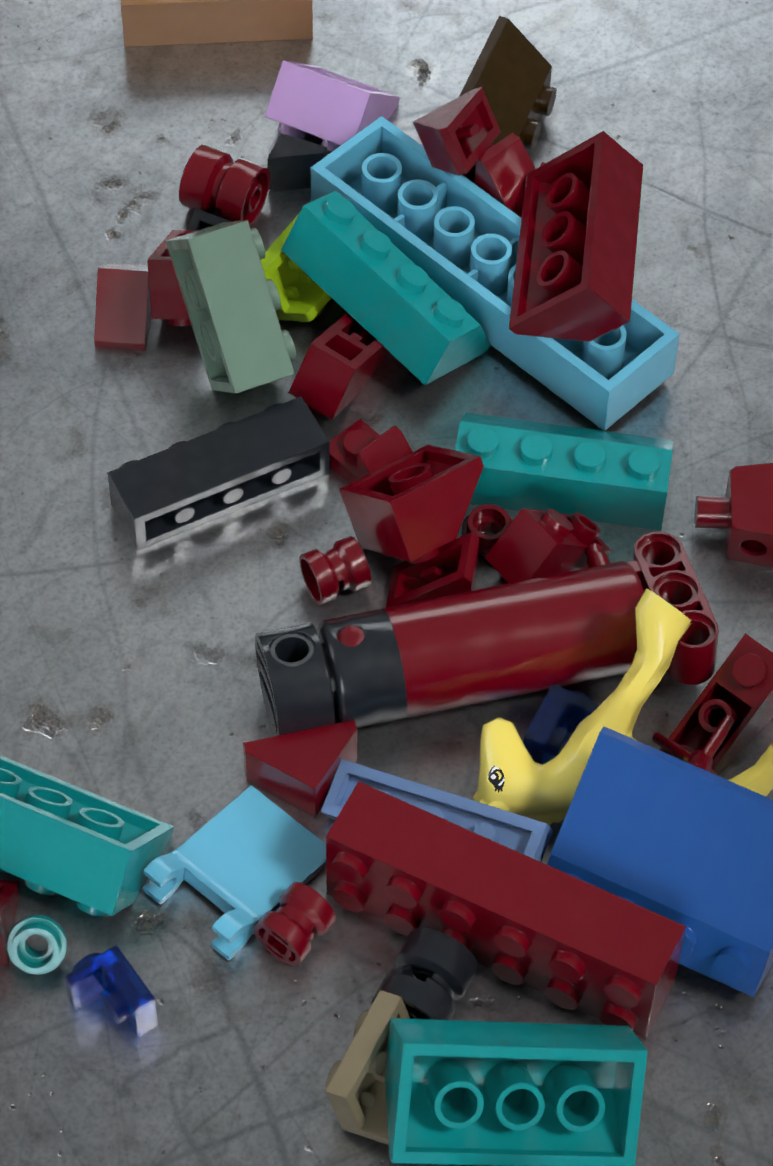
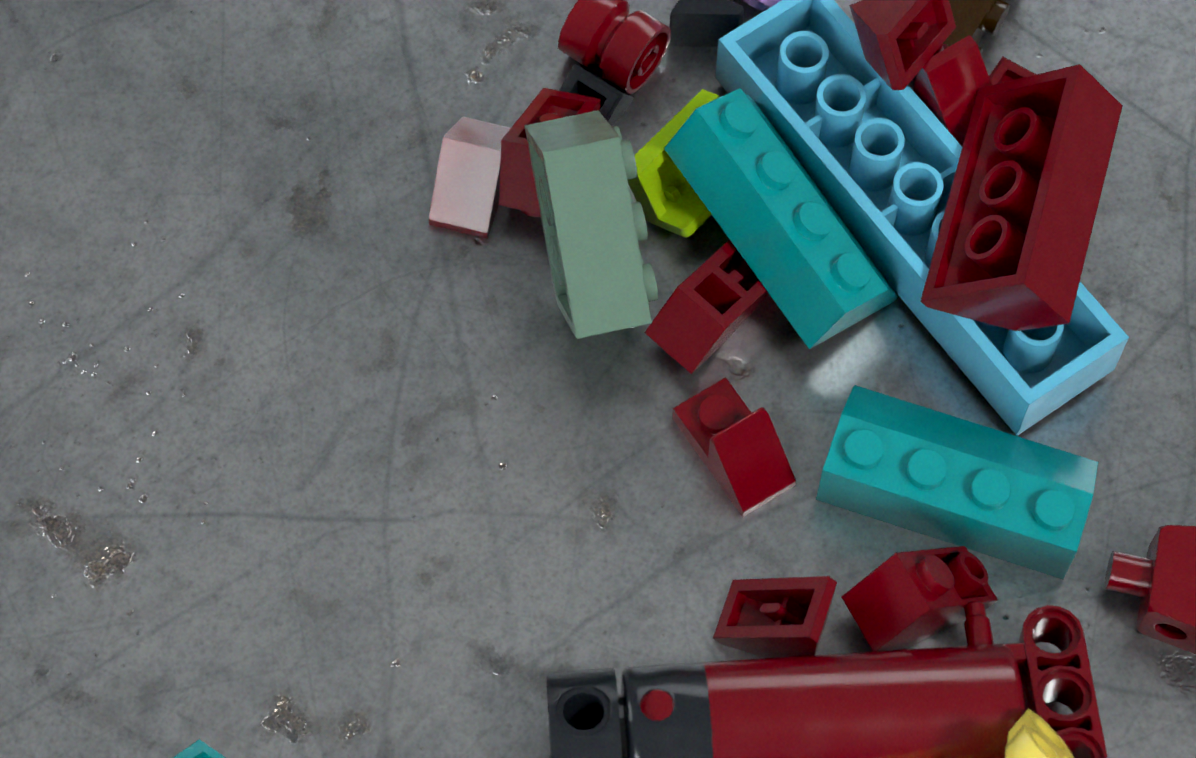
camera: 10 degrees right, 10 degrees up
black brick [107,396,330,551] -> none
dark red wheel [299,536,372,606] -> none
dark red slope [339,445,484,564] -> none
dark red plate [461,504,513,556] -> none

